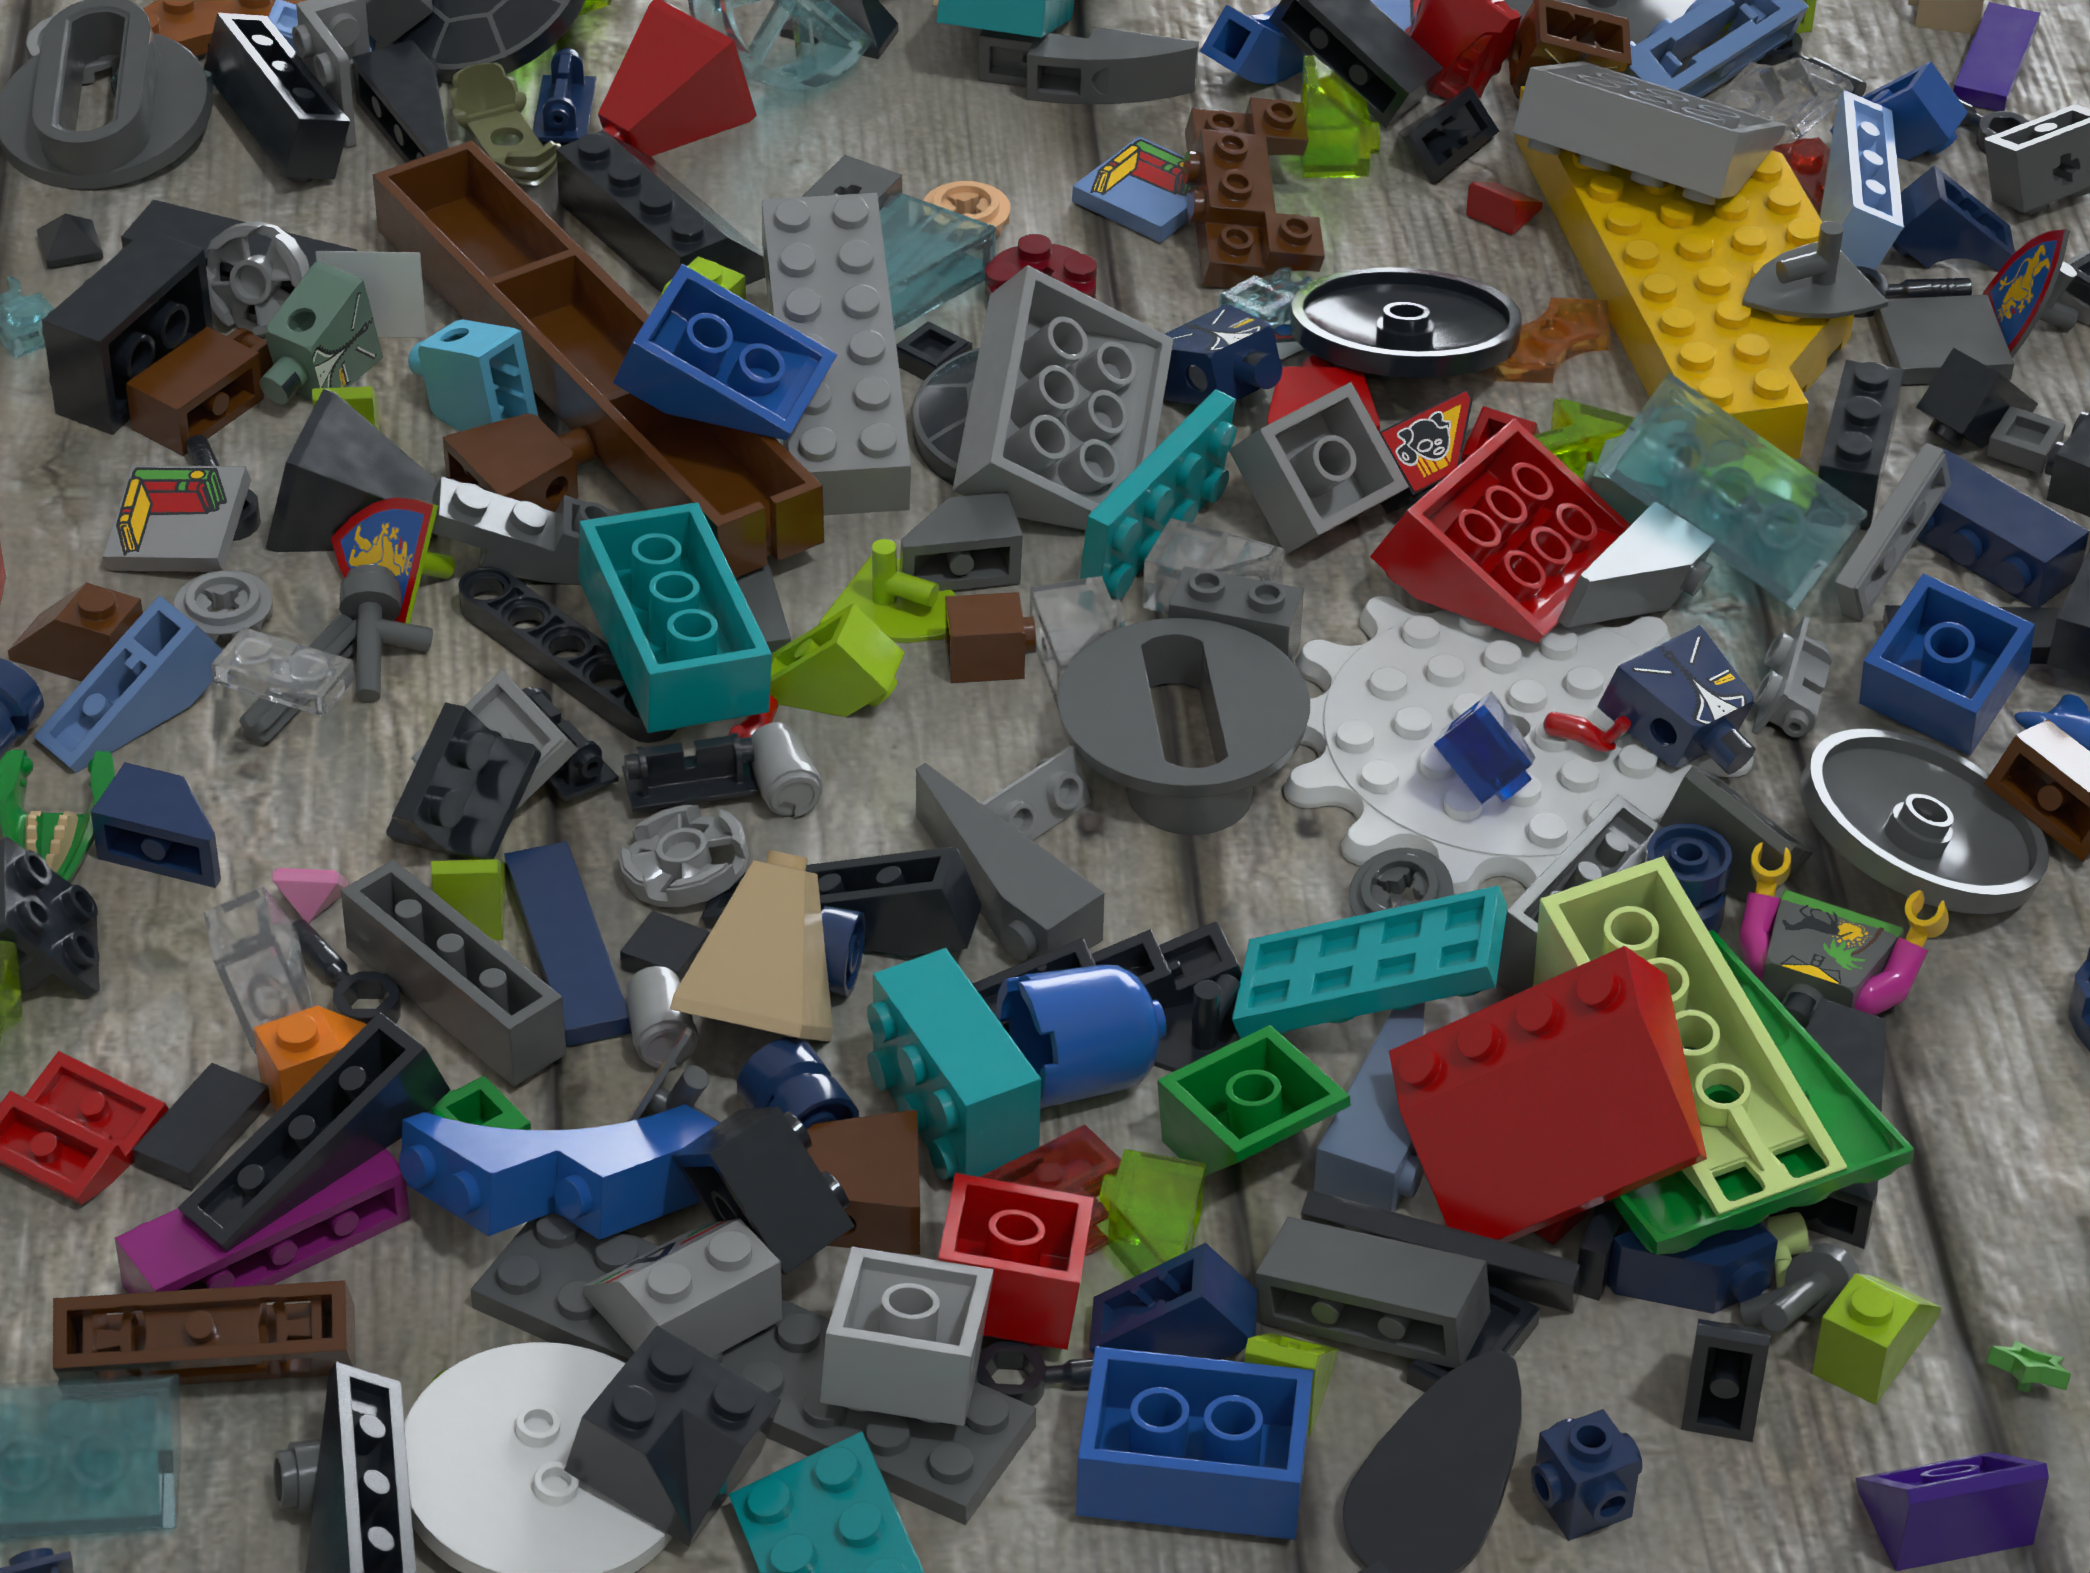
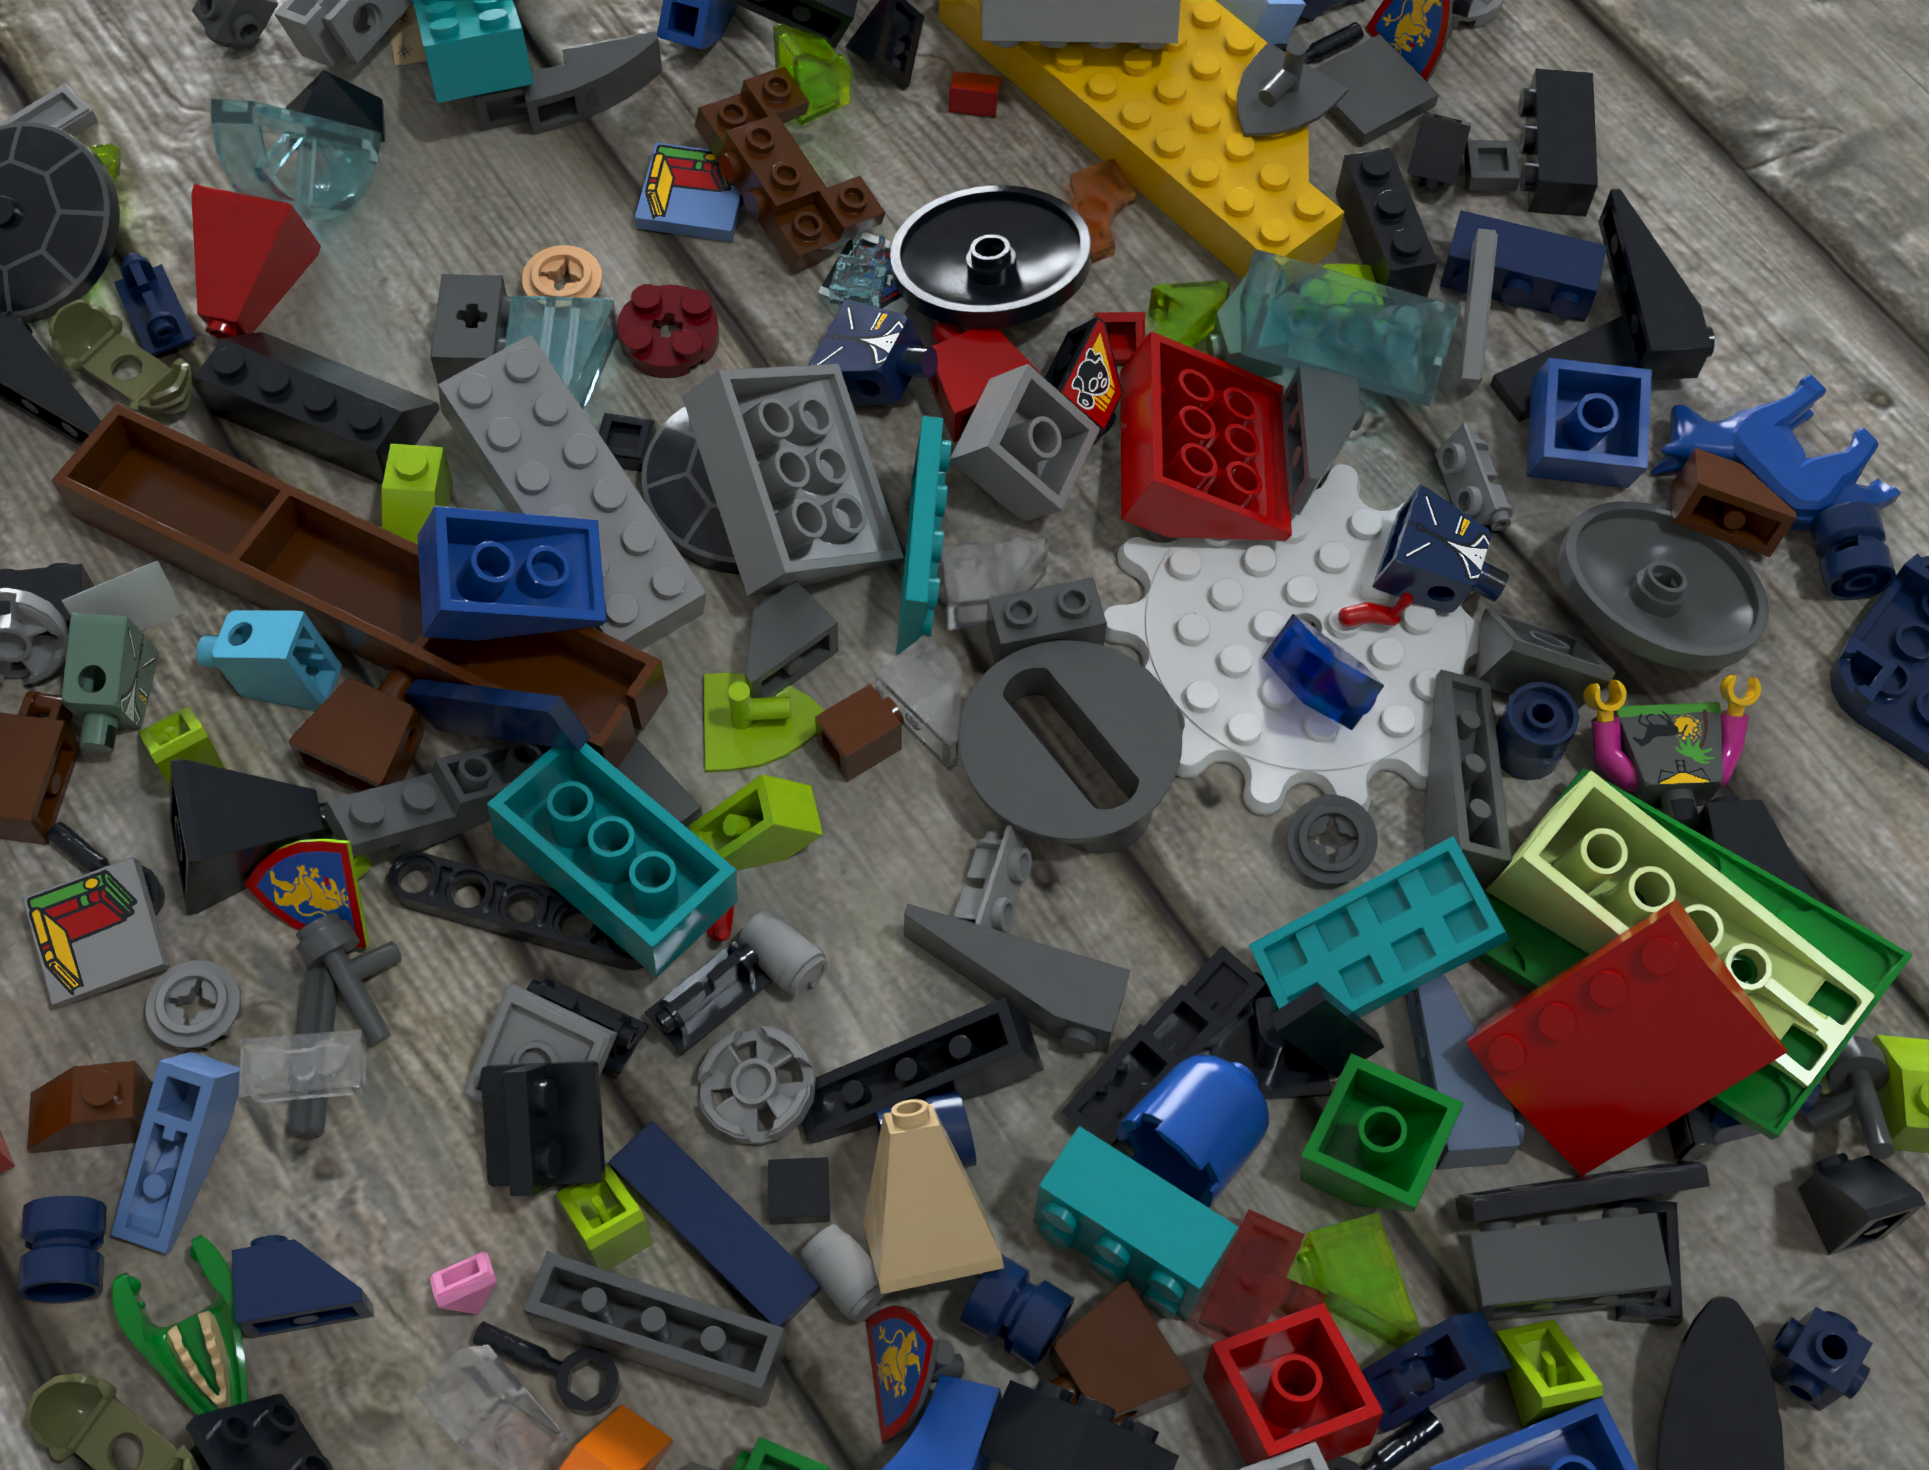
camera: 30 degrees left, 20 degrees up
none -> dark blue tile [405,678,591,751]
none -> black tile [1270,984,1384,1078]

